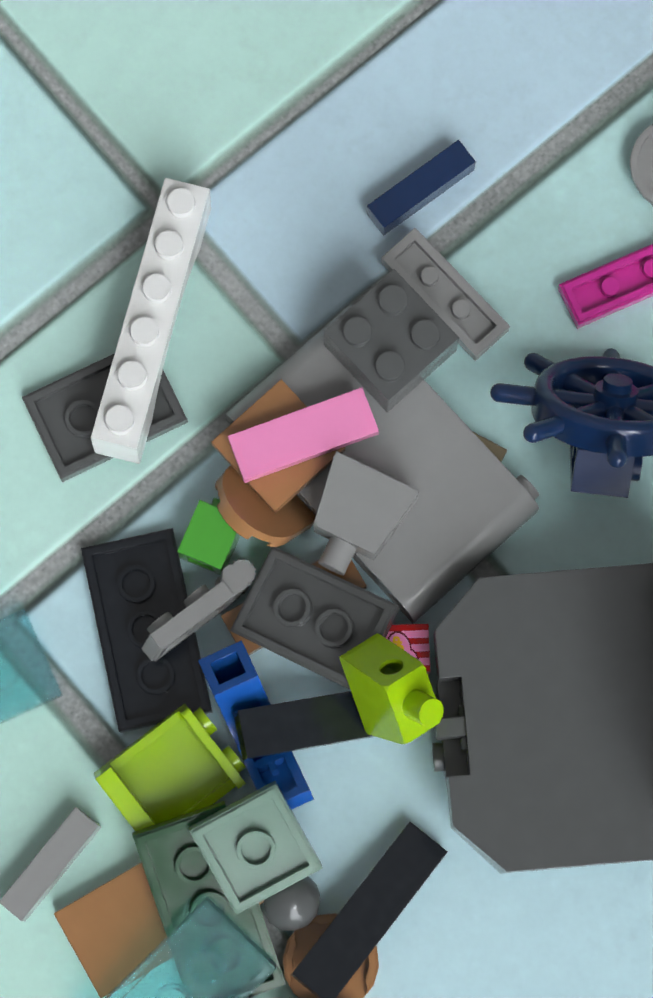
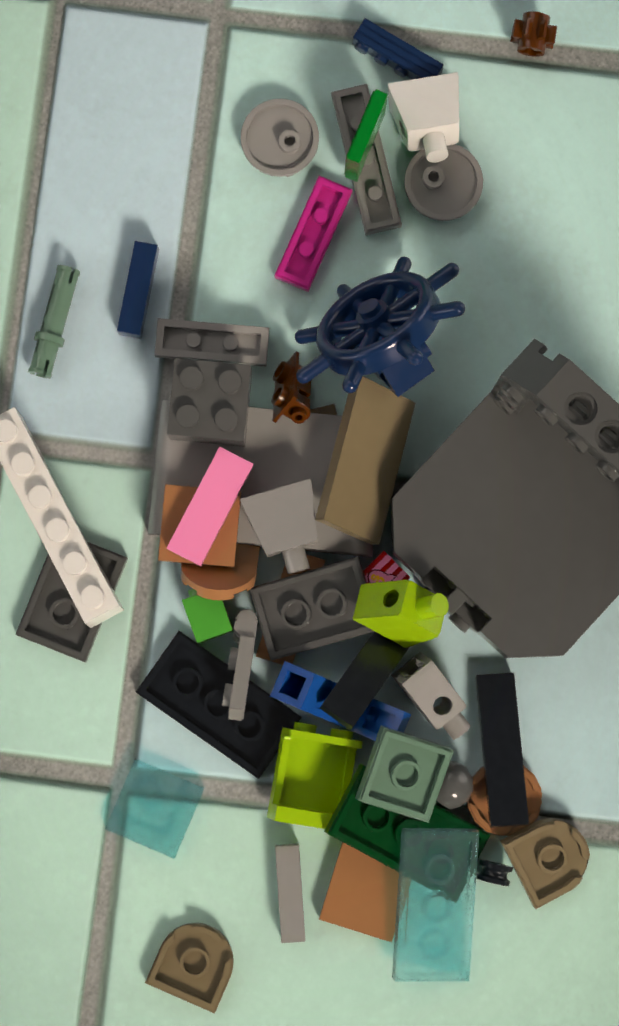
camera: 45 degrees left, 5 degrees up
none -> sand green pin [28,265,80,379]
none -> reddish brown hinge [271,351,312,424]
none -> dark tan tile [315,376,416,545]
none -> light grey torso [391,652,471,740]

